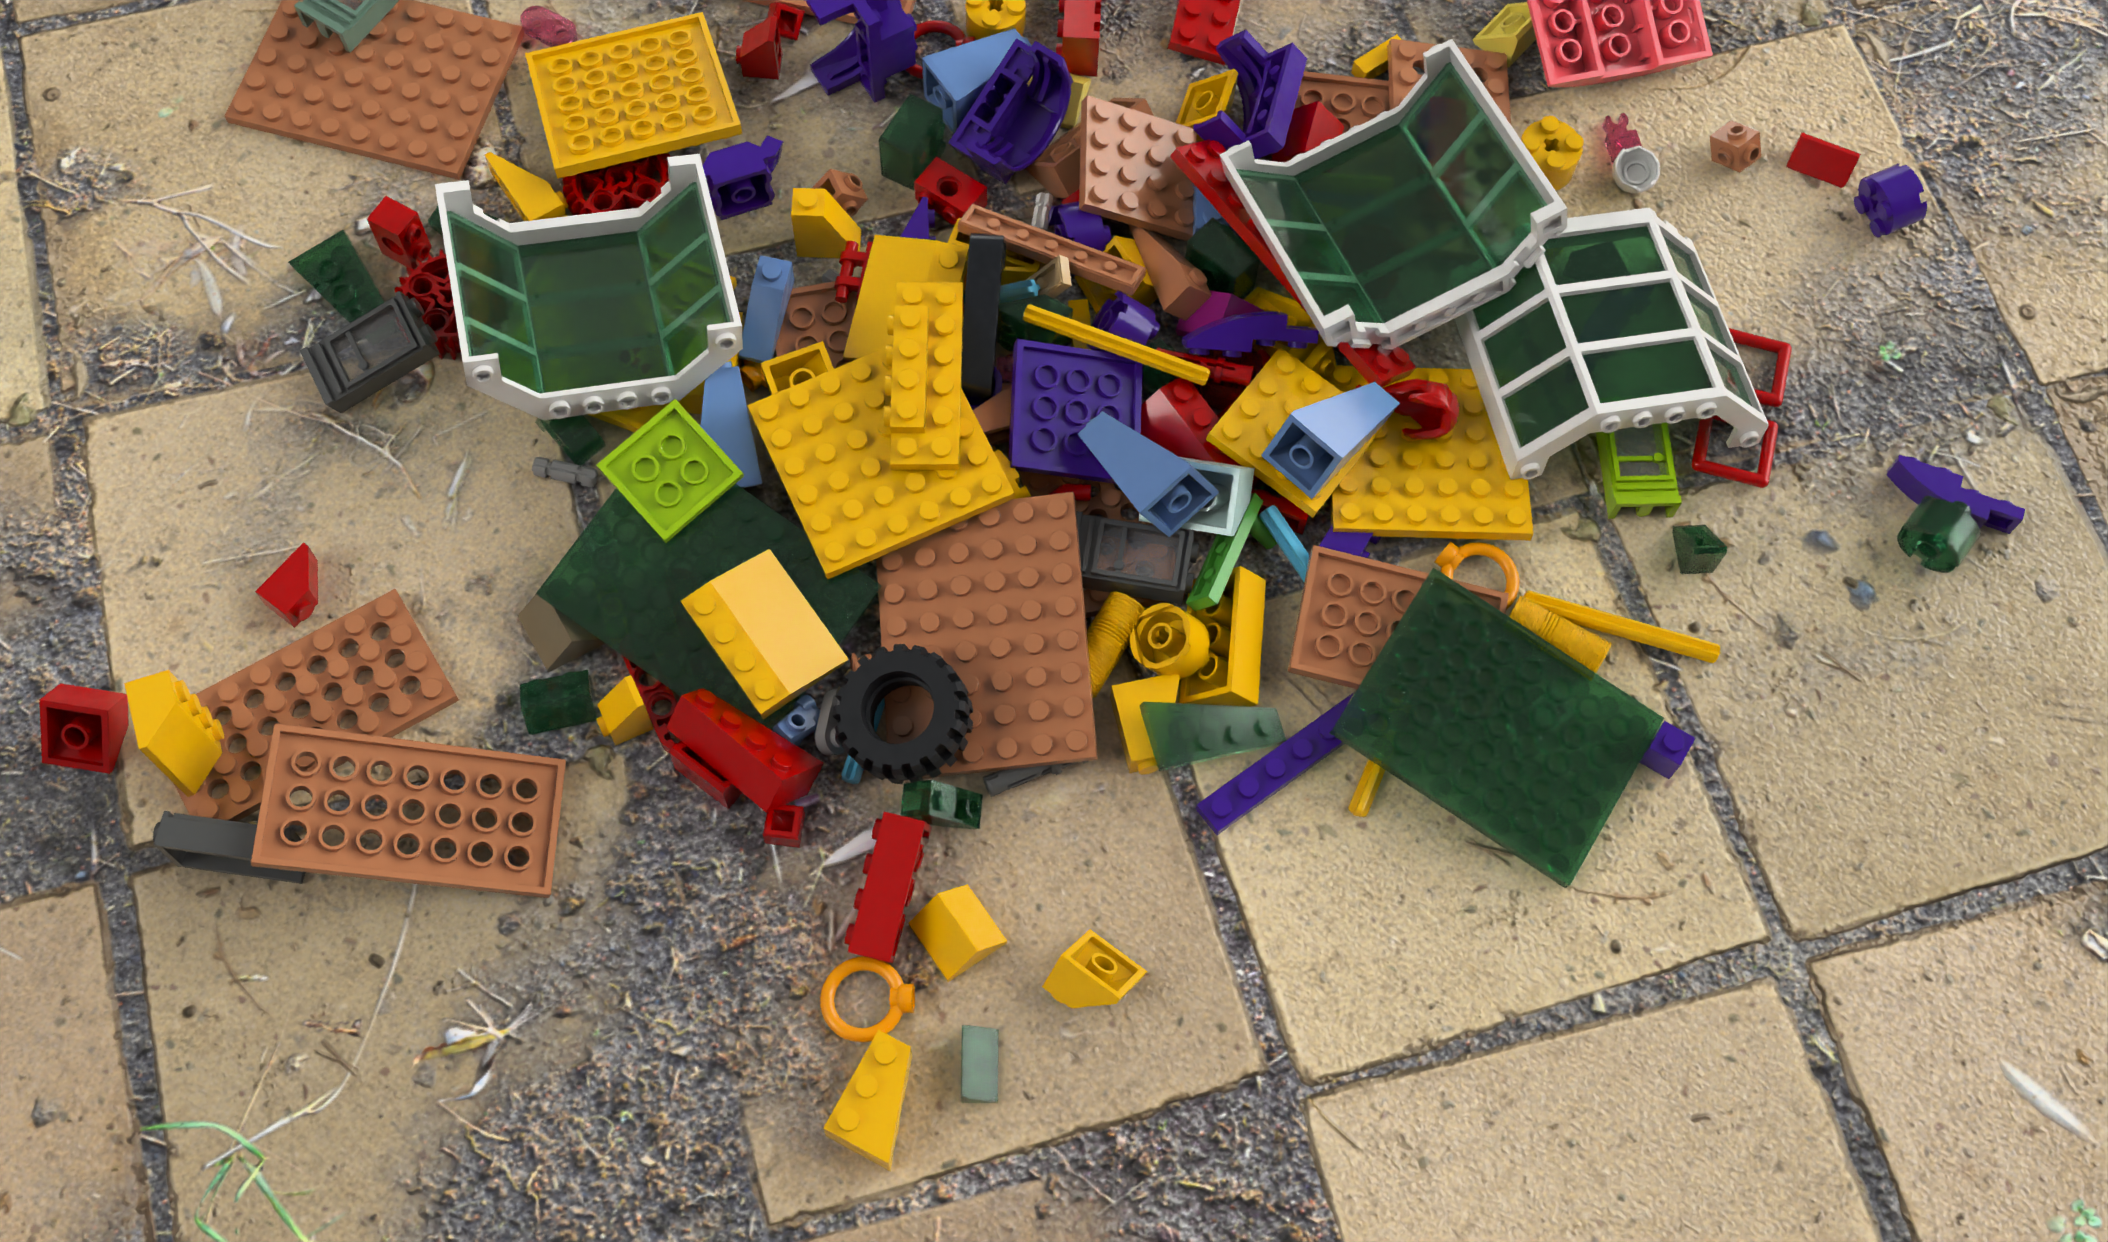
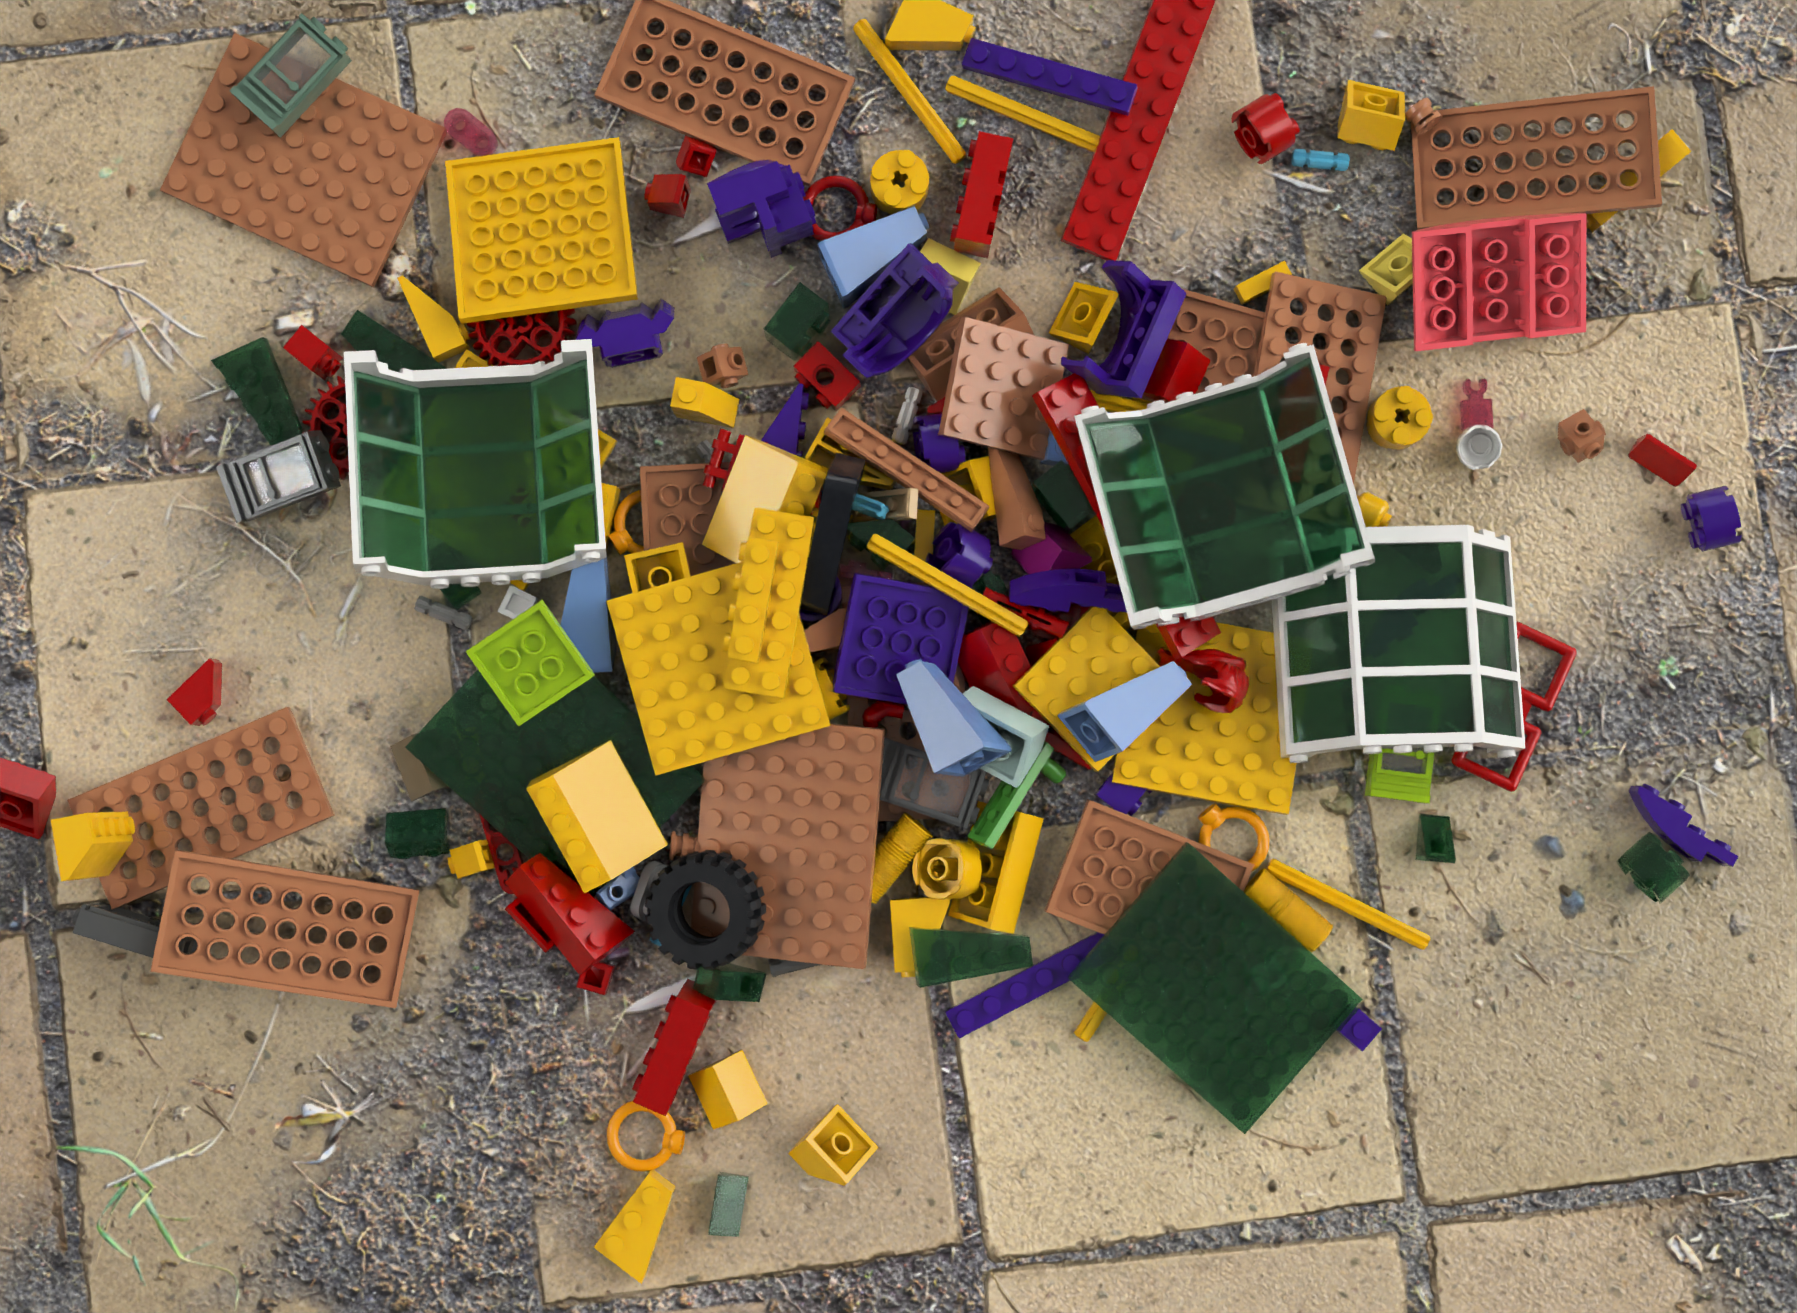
camera: 10 degrees right, 20 degrees up
medium blue slope [738,255,795,363] -> none
medium azure axle [1259,505,1309,582] -> none

